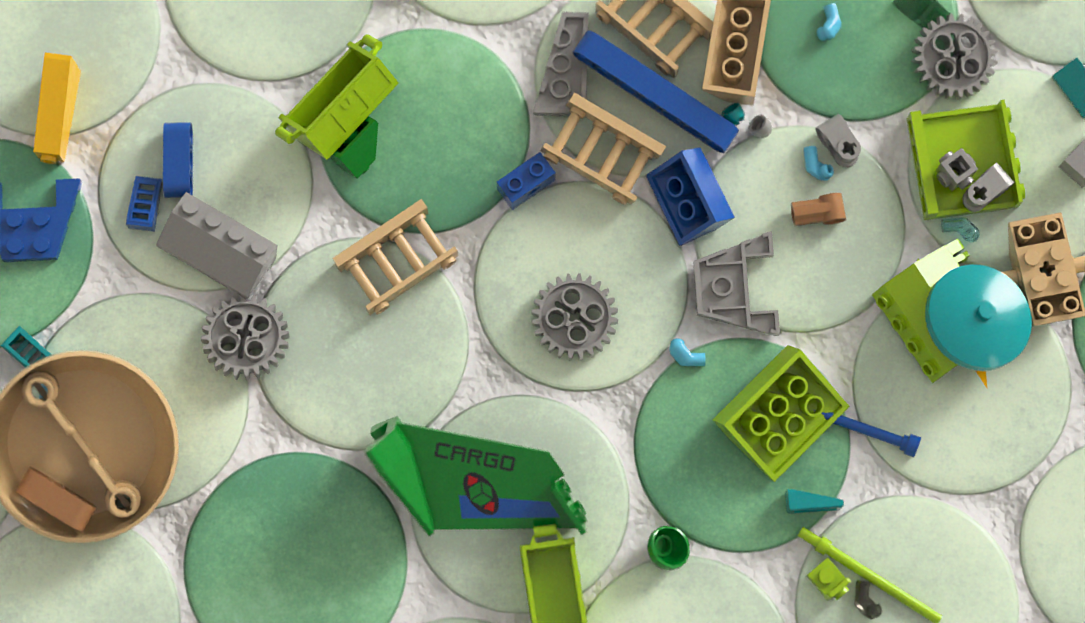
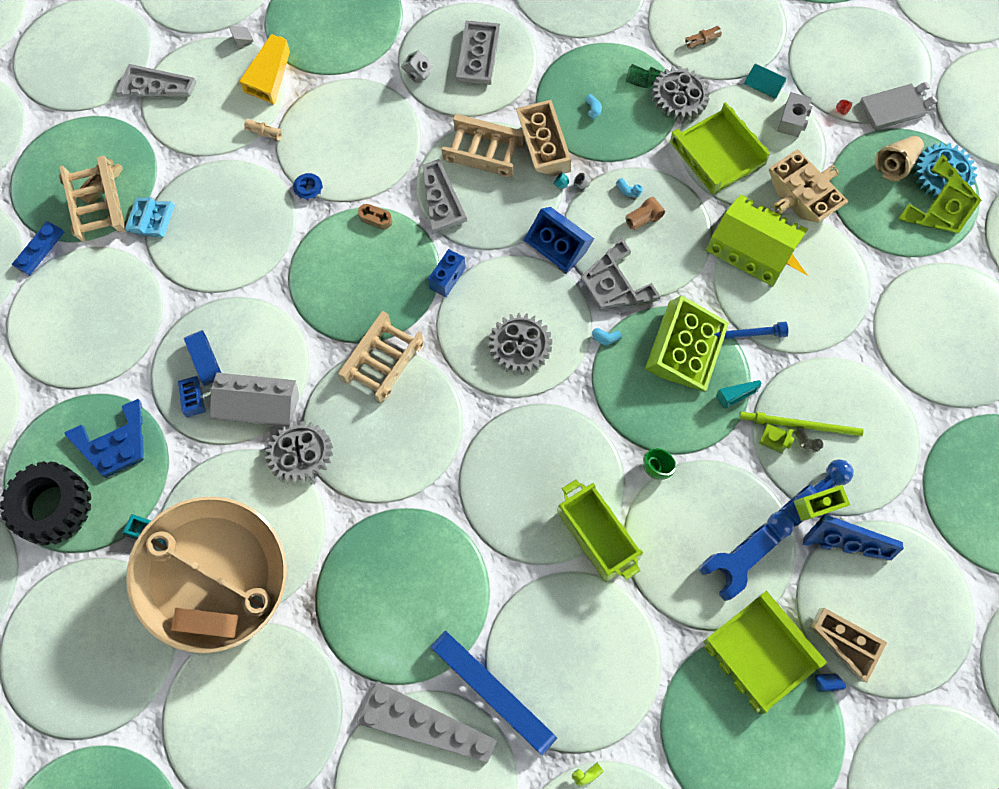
camera: 20 degrees left, 10 degrees down
yellow slope [33,52,81,164] -> none
lime container [275,34,399,160] -> none
green slope [330,116,378,179] -> none
green piece [365,416,587,536] -> none
tan fence [540,93,666,205] -> none
blue beam [572,30,739,153] -> none
light grey piece [815,114,861,167] -> none
teal dish [925,264,1032,371] -> none
light grey brick [936,148,978,191] -> none
clear light blue arm [941,217,980,243] -> none
light grey piece [962,163,1015,212] -> none
none -> medium nougat beam [358,204,392,229]

